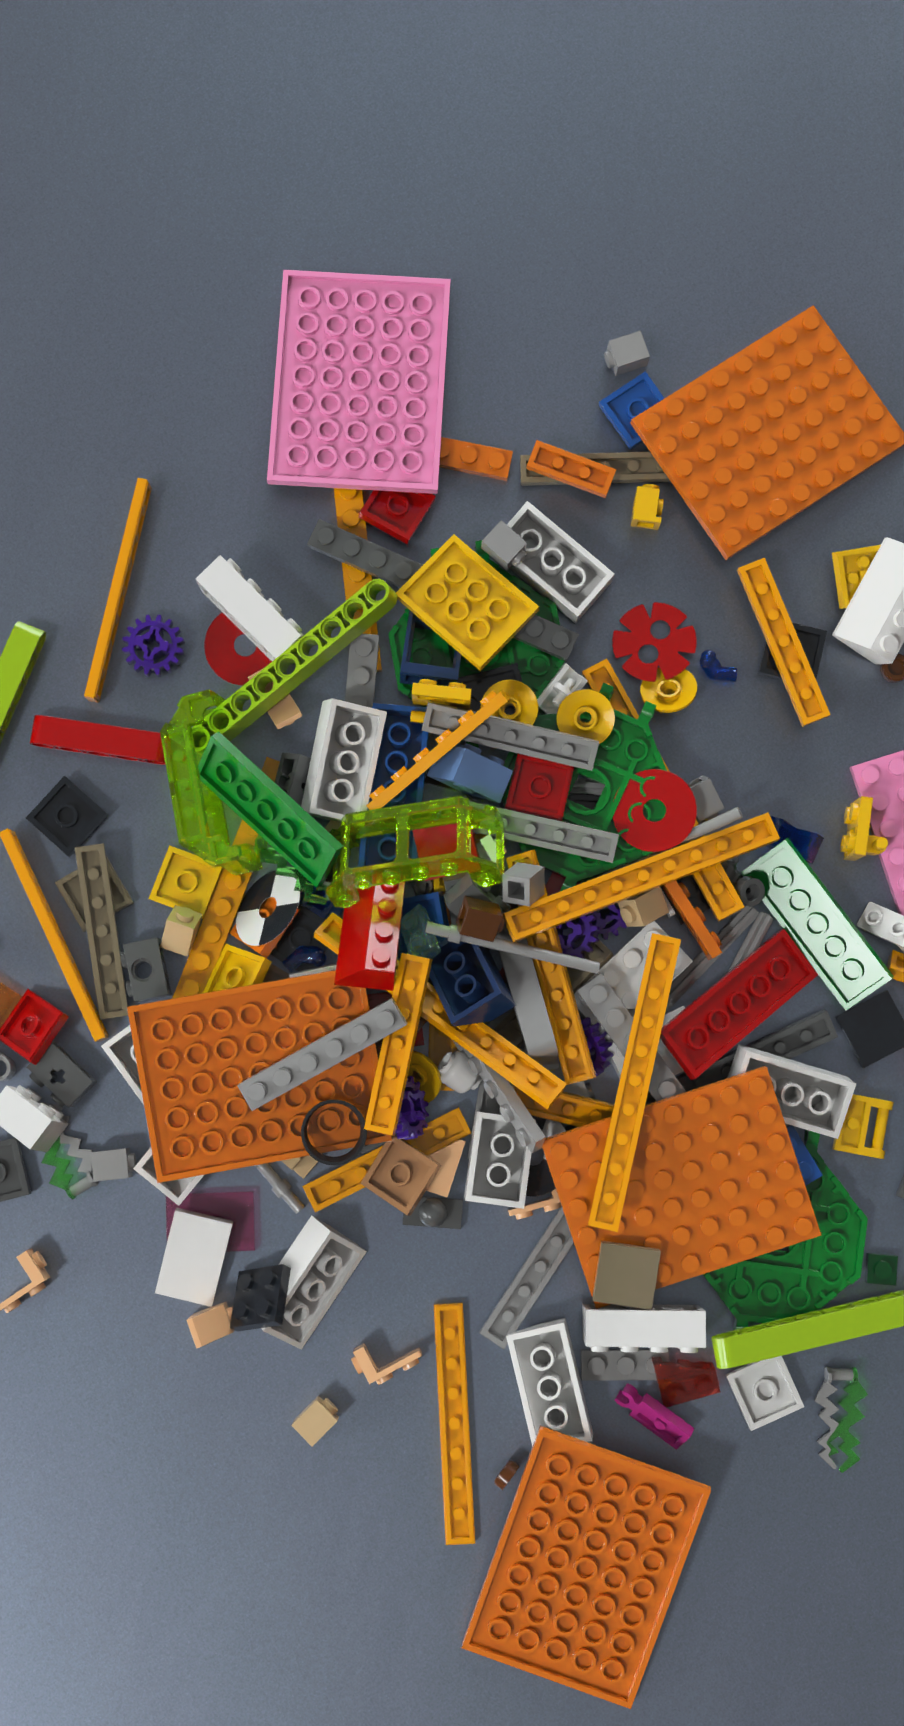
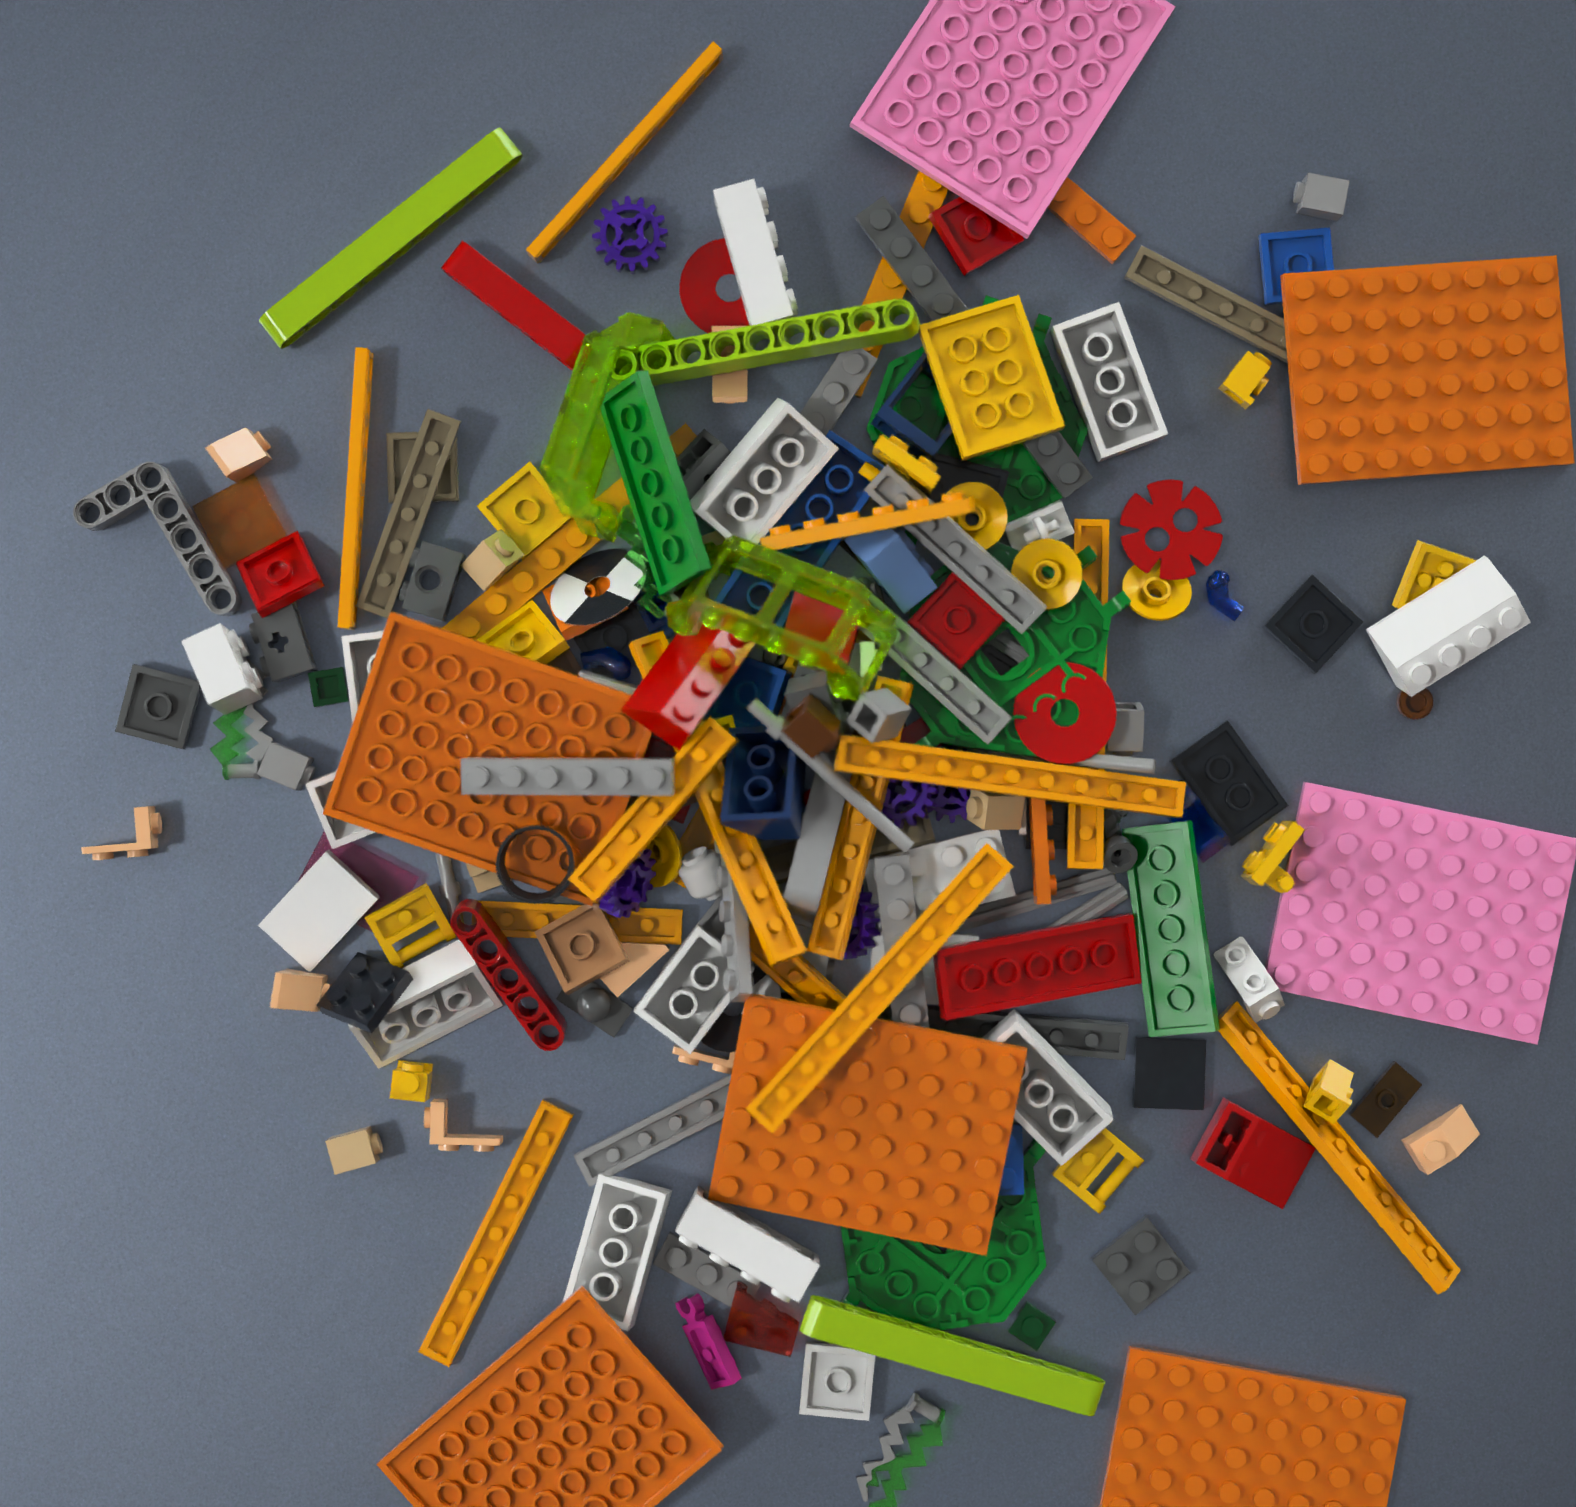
camera: 30 degrees right, 5 degrees up
black plate [26,776,108,857] -> none
clear light blue plate [401,904,441,959] -> none
light grey brick [481,520,527,571] -> none
reddish brown tile [494,1460,520,1490] -> none
orange plate [526,440,616,498] -> none
dark tan tile [592,1240,661,1310] -> none
light orange plate [737,558,831,727] -> none
none -> dark green plate [308,667,350,708]
none -> yellow plate [364,883,456,968]
none -> yellow brick [390,1060,433,1102]
none -> red beam [451,899,567,1051]
none -> black tile [1170,720,1289,846]

